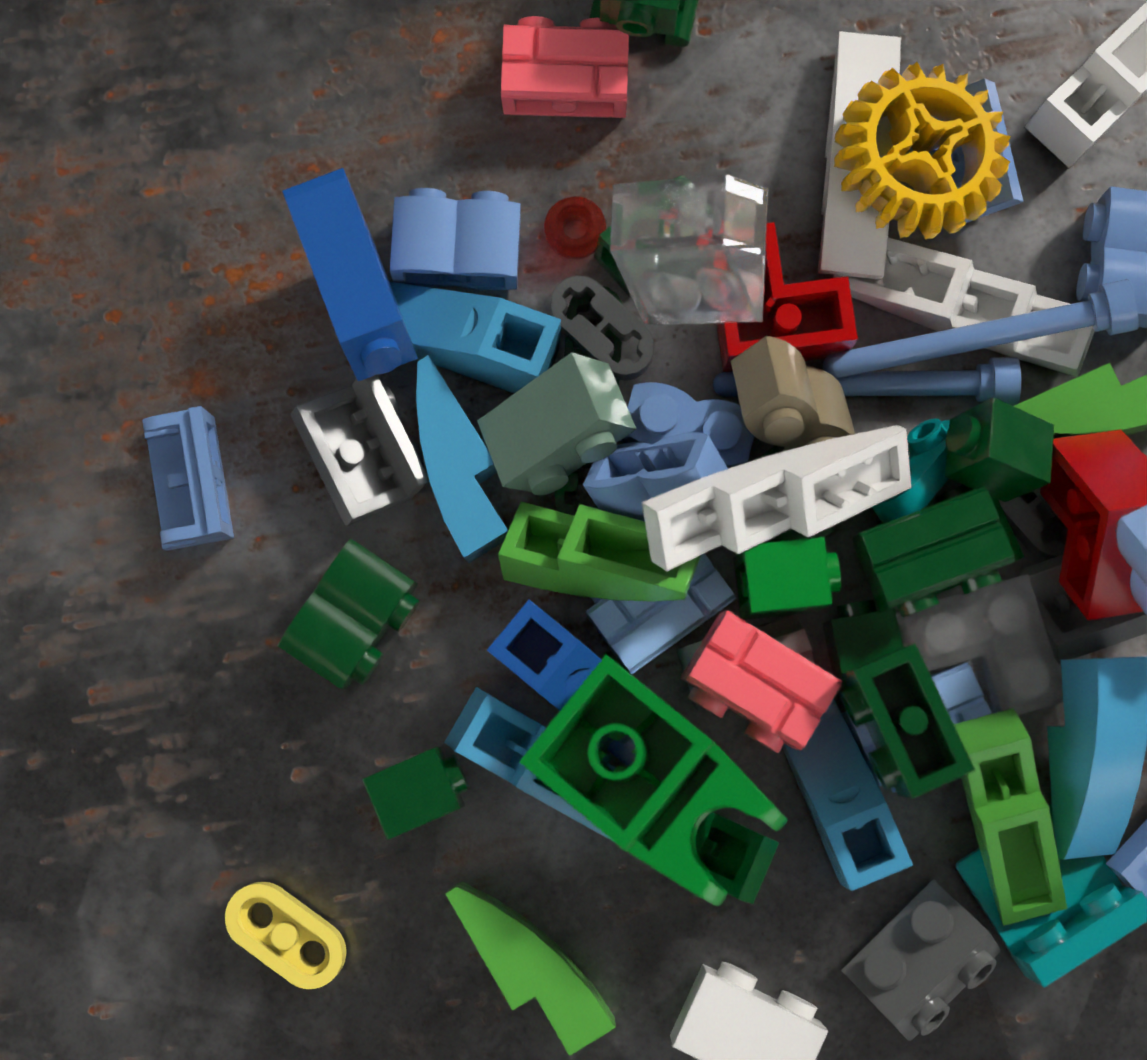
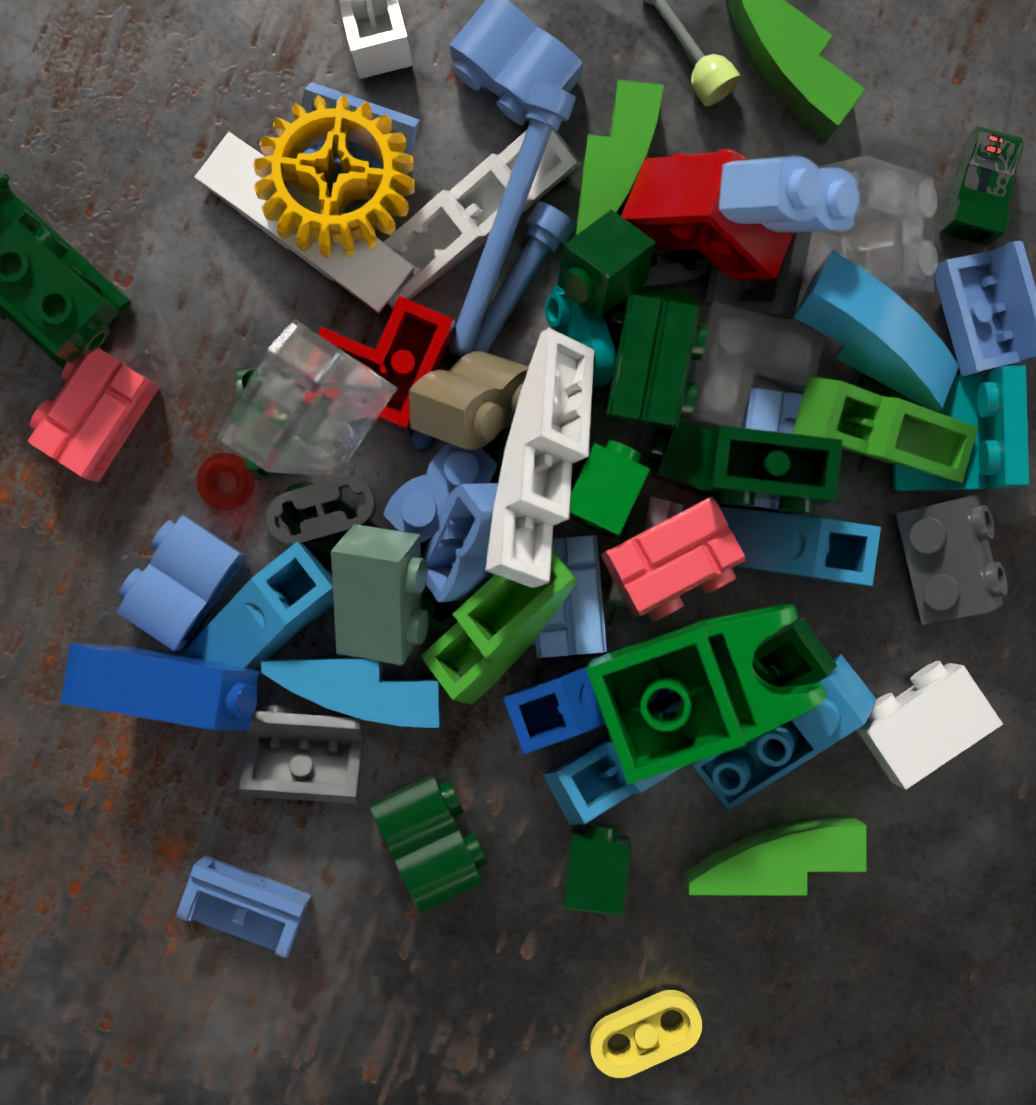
camera: 65 degrees left, 5 degrees up
none -> dark azure slope [693,654,877,810]

